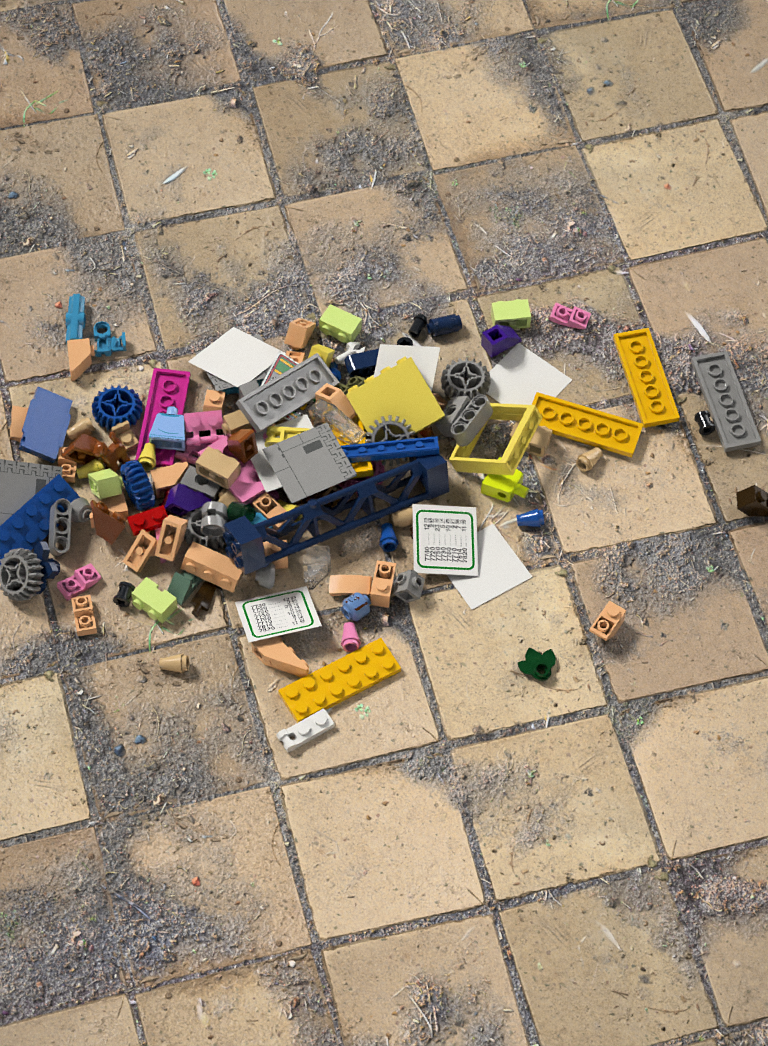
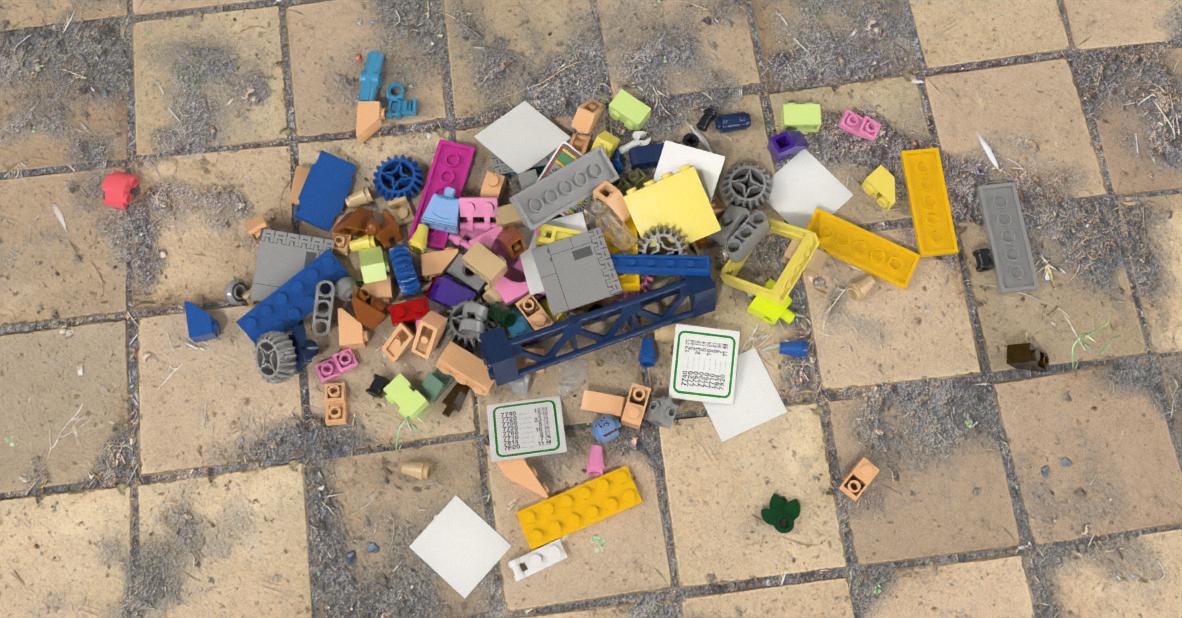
camera: 10 degrees right, 15 degrees up
none -> light nougat slope [338,308,369,350]
none -> white sticker [409,495,511,598]
none -> light yellow slope [861,165,895,211]

